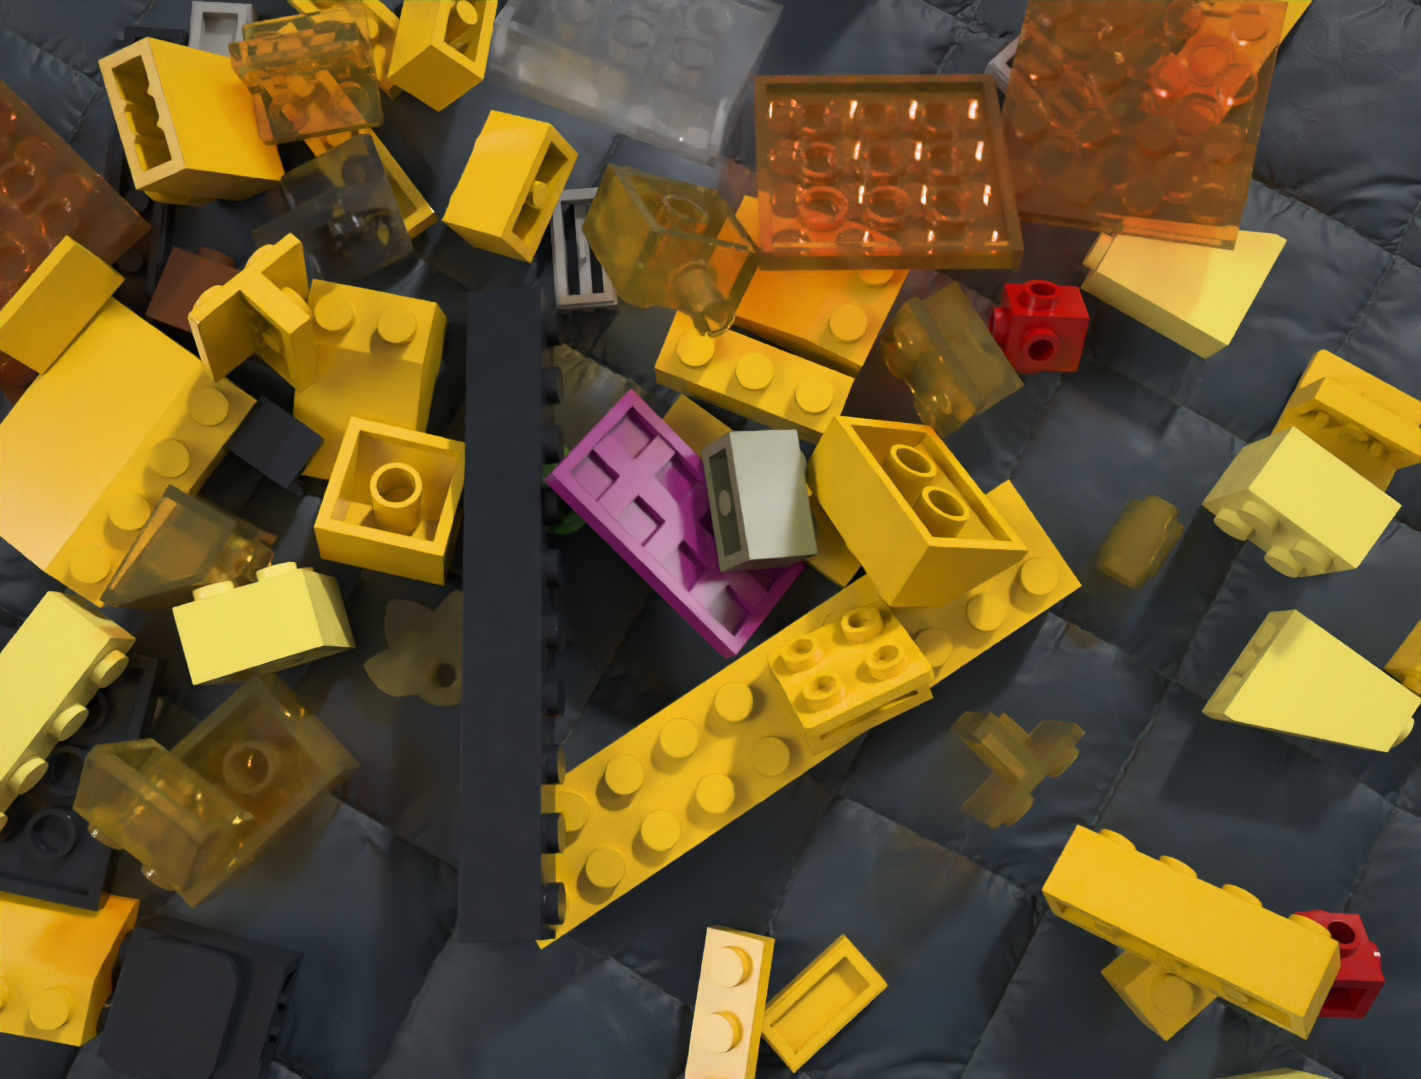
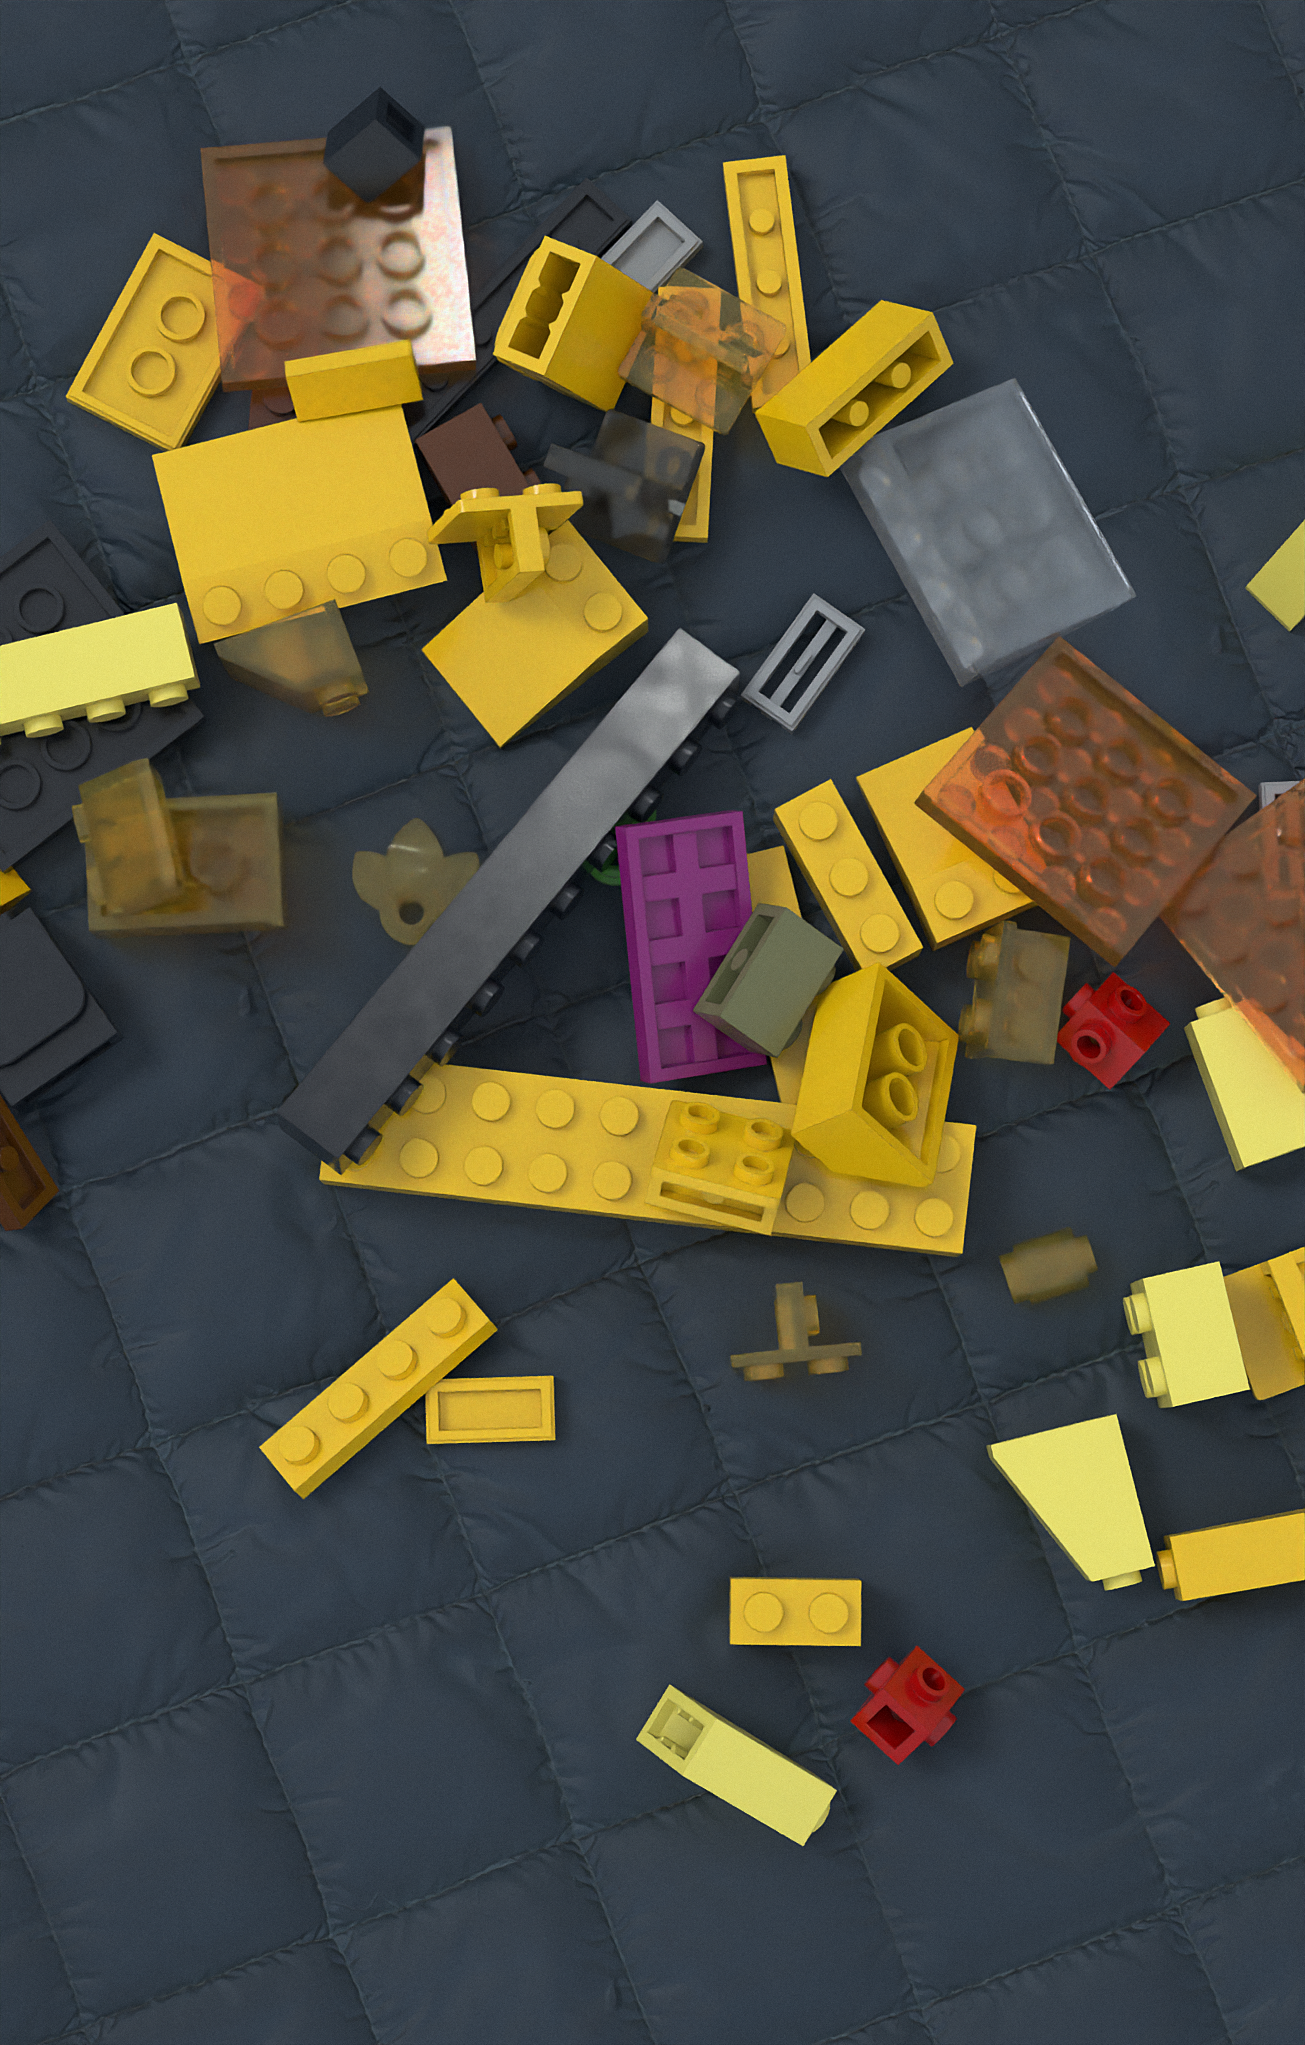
camera: 45 degrees right, 0 degrees up
light yellow brick [172,562,356,685] -> none
black panel [225,395,324,496] -> none
yellow slope [314,416,465,586] -> none
yellow brick [442,110,579,263] -> none
clear yellow brick [581,163,764,338] -> none
yellow brick [1042,825,1341,1040] -> none

